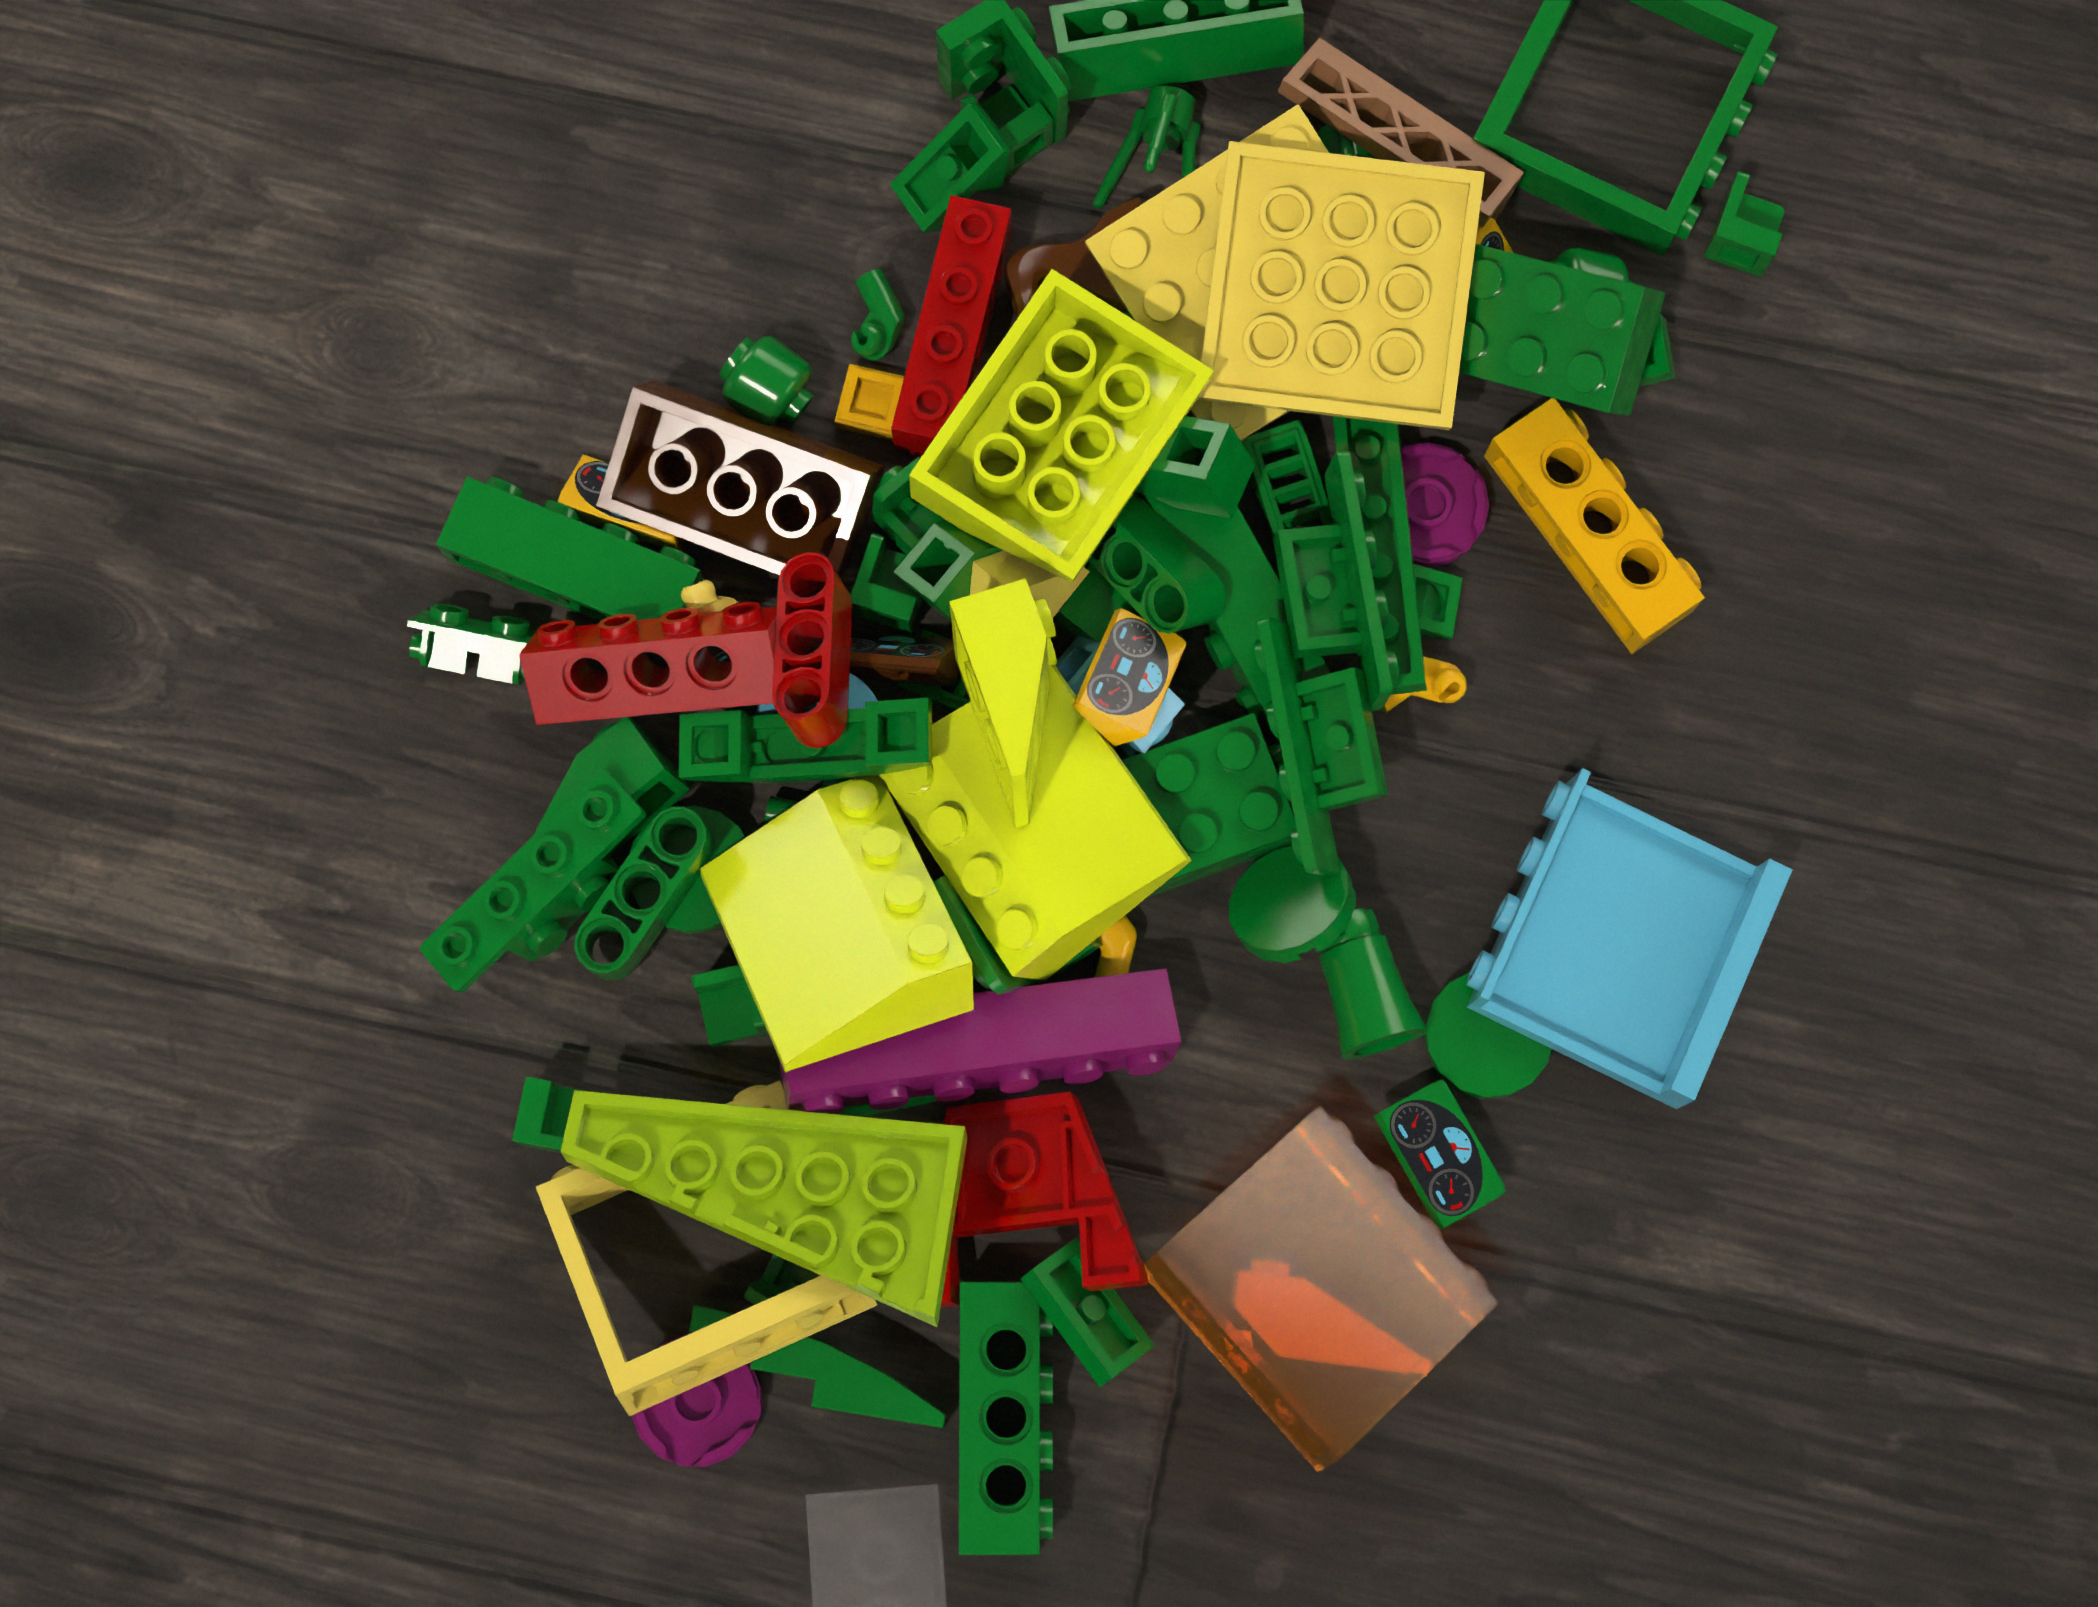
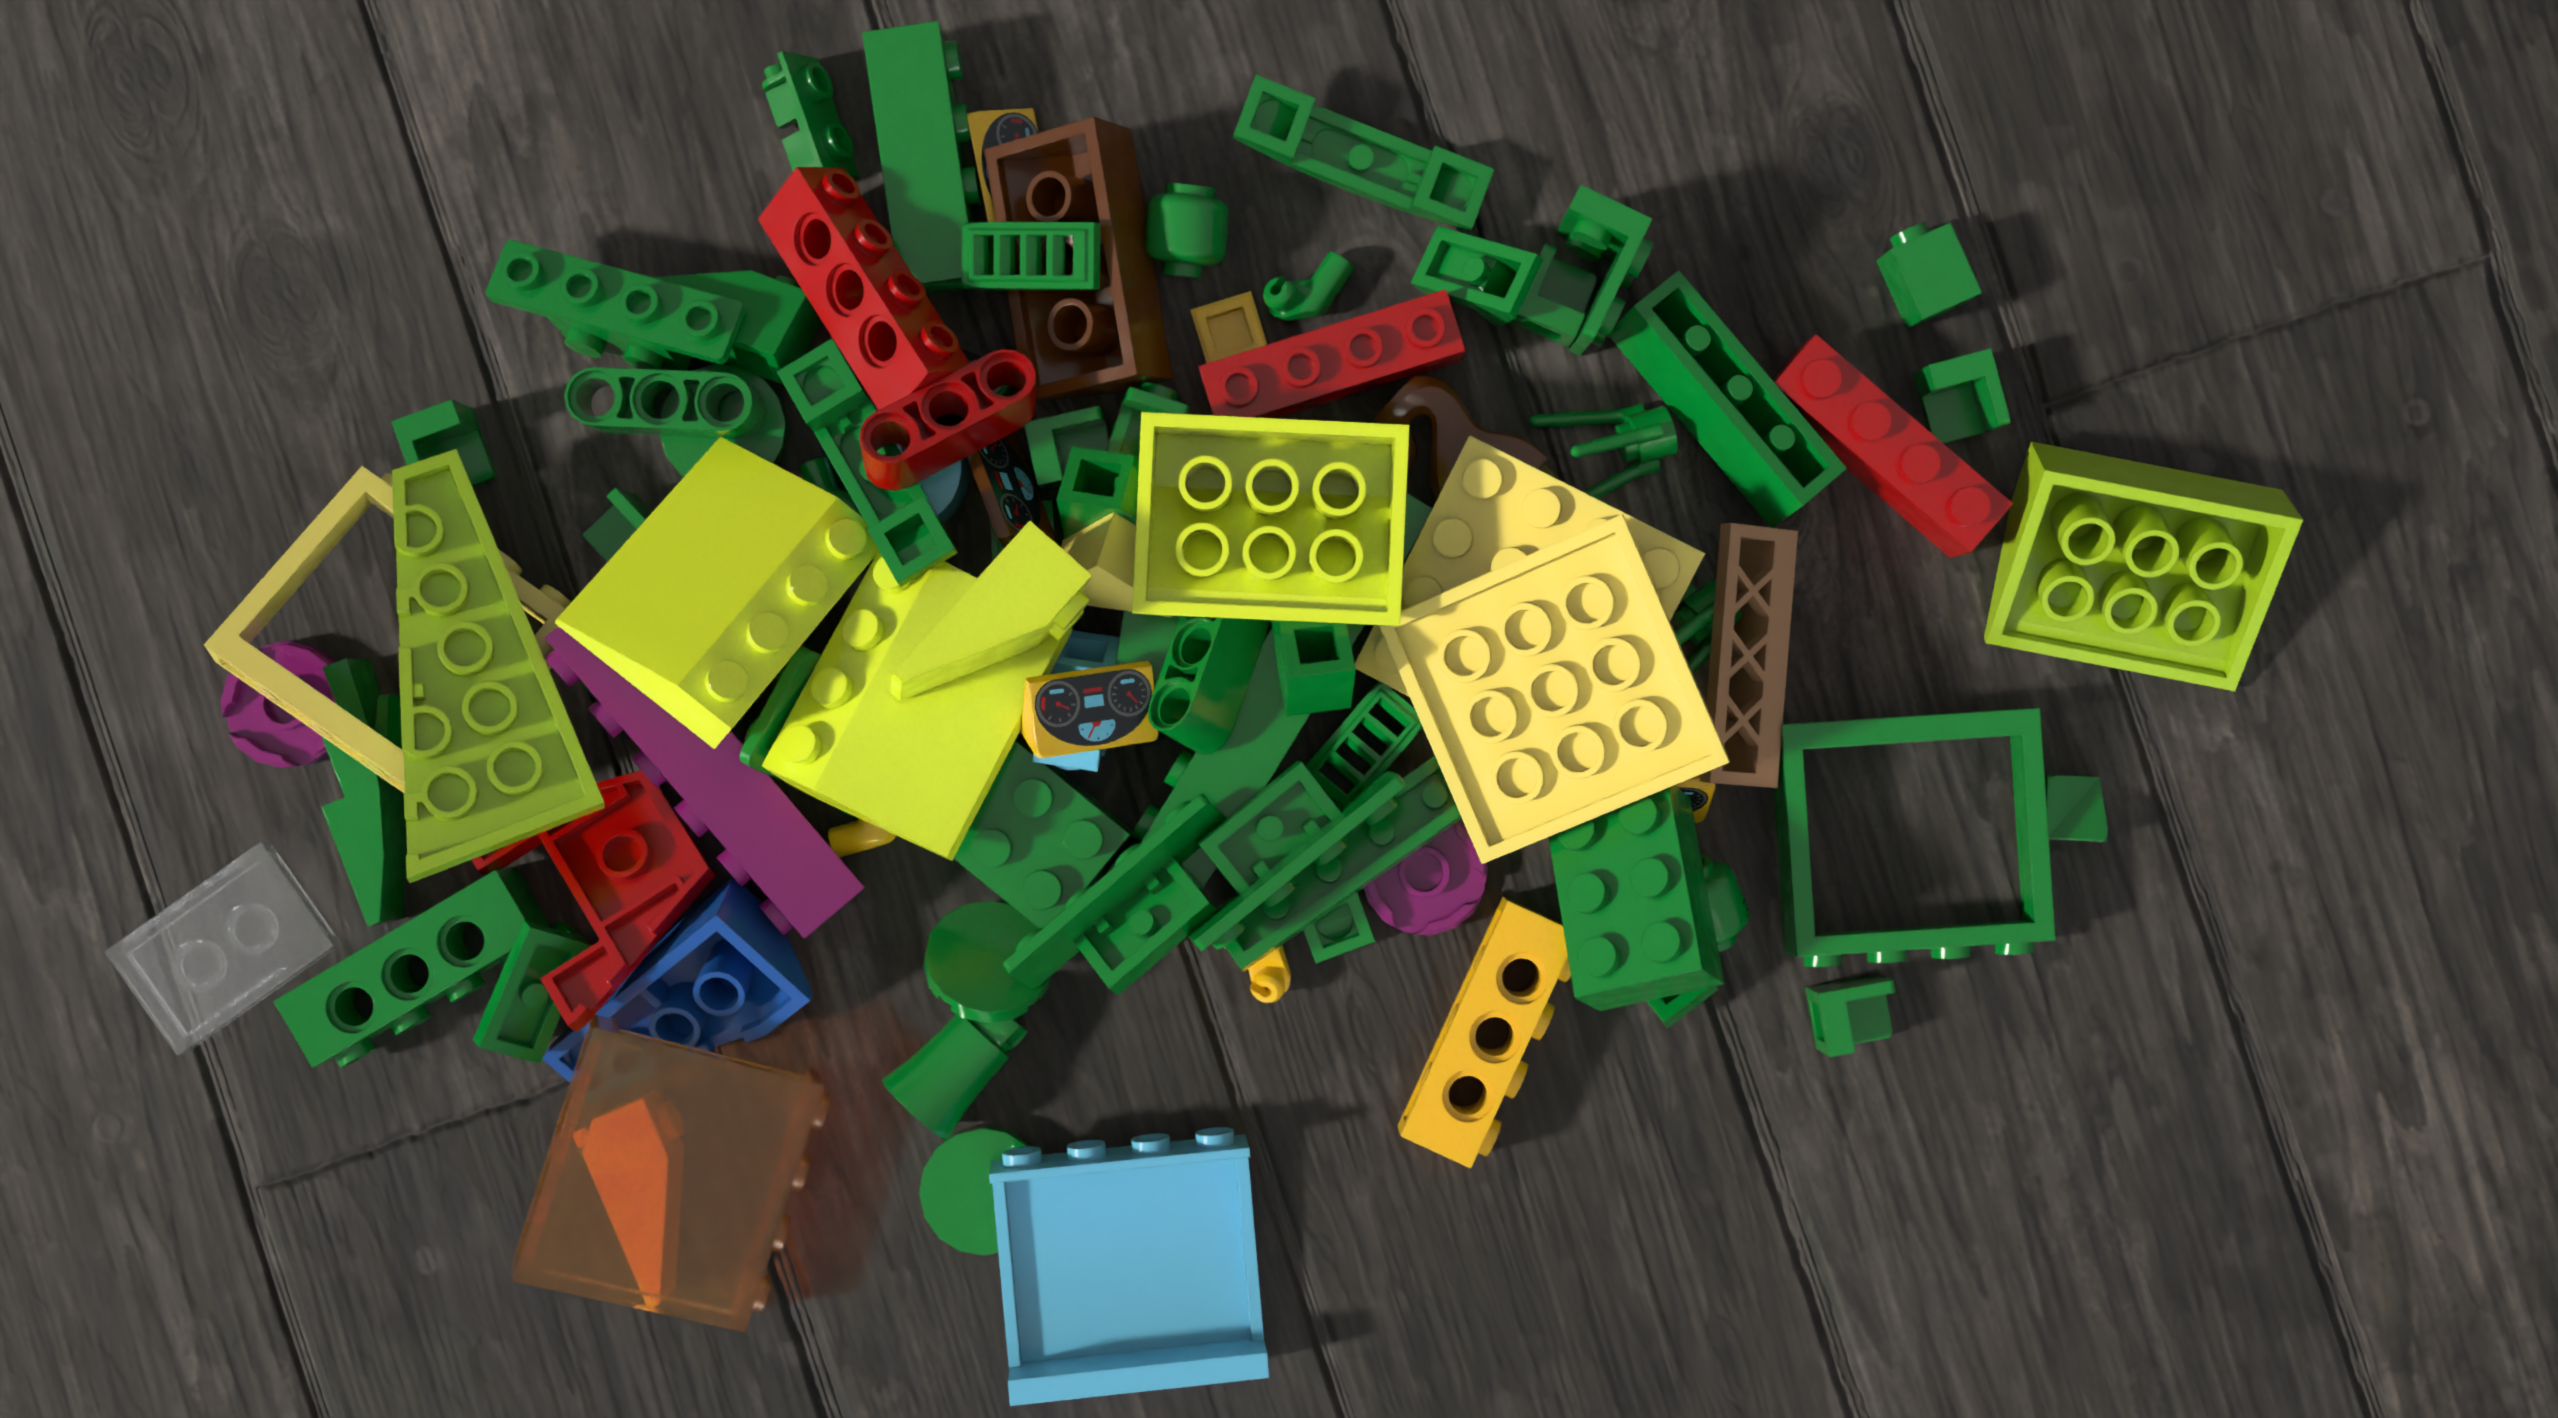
camera: 60 degrees right, 10 degrees up
light yellow arm [681,580,739,615] -> none
slope [1373,1080,1506,1231] -> none
none -> blue wedge [543,877,813,1098]
none -> green slope [962,222,1100,291]
none -> green slope [1233,75,1494,231]

